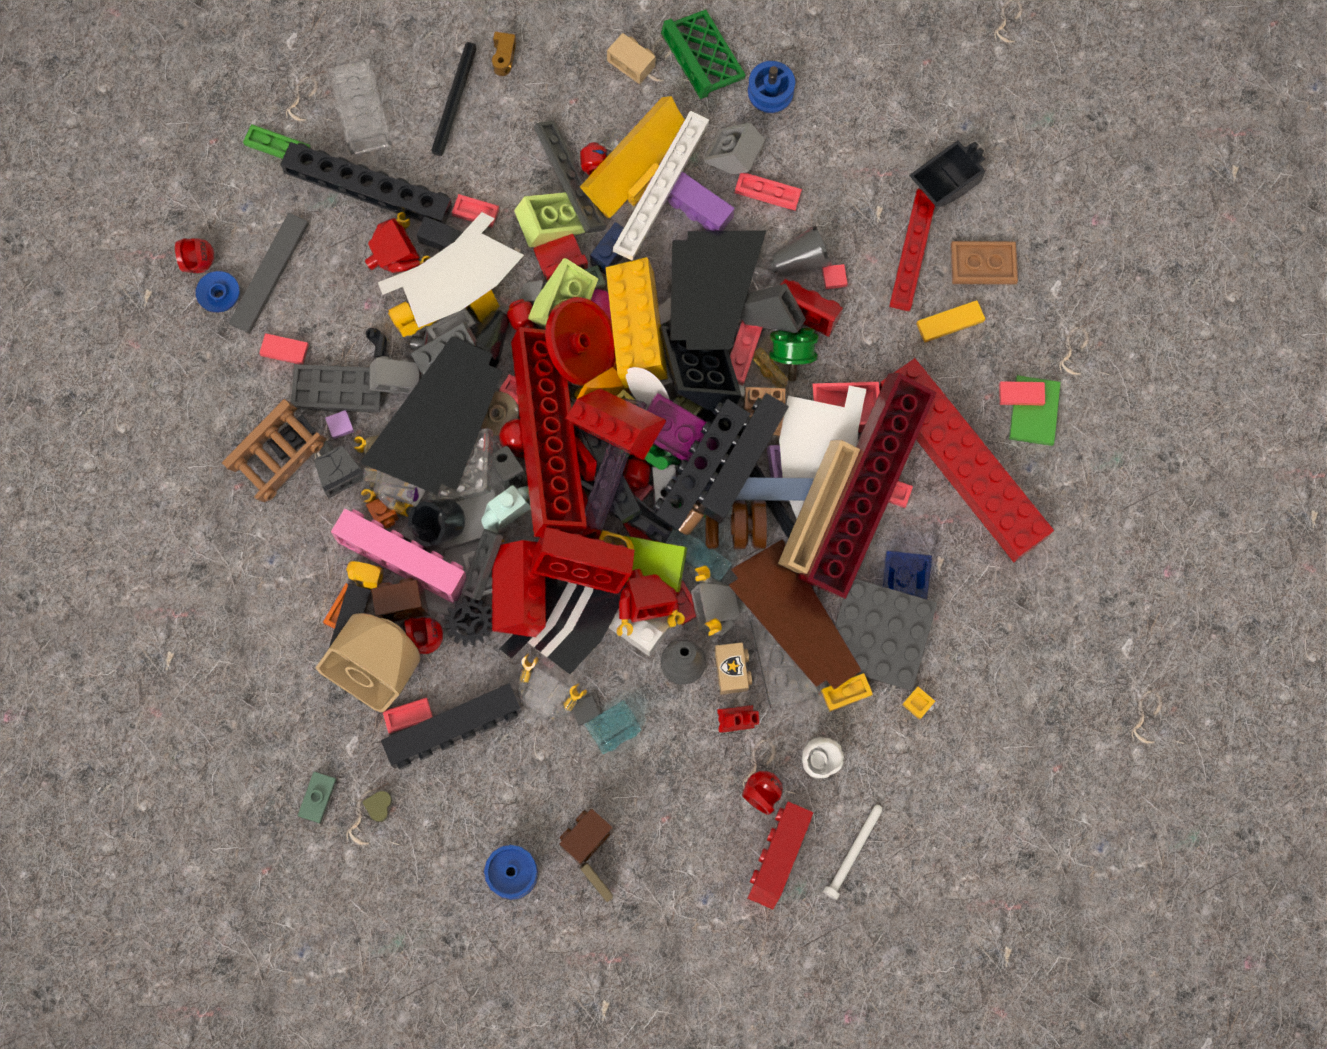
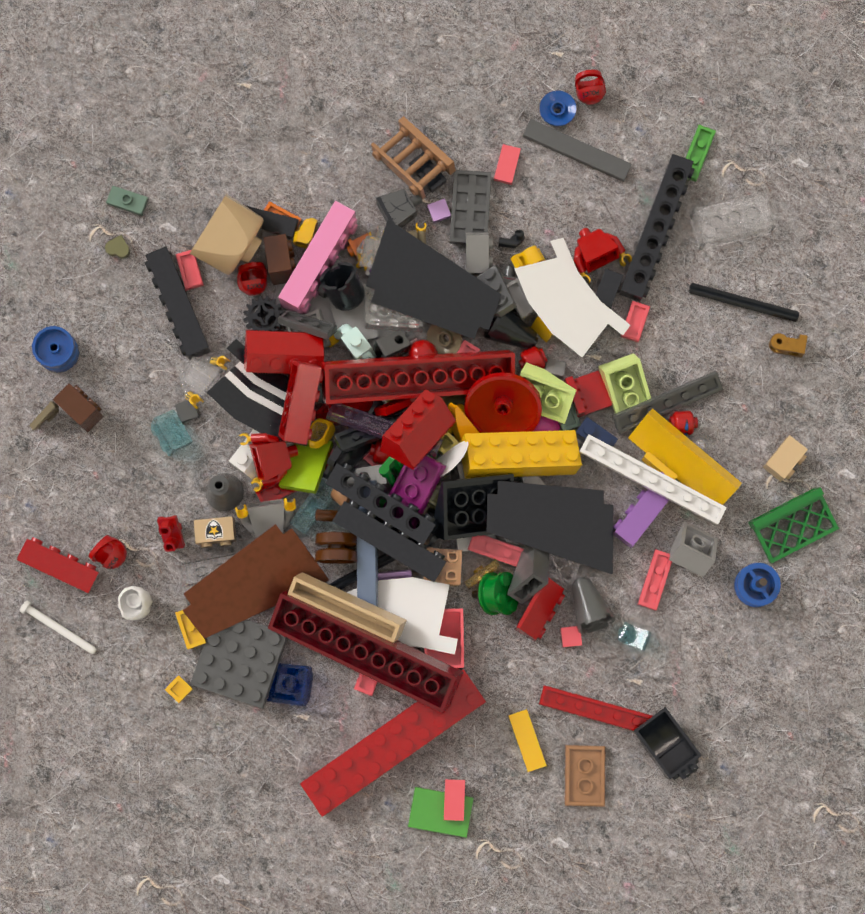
camera: 95 degrees right, 5 degrees up
none -> clear light blue bracket [618,622,652,651]

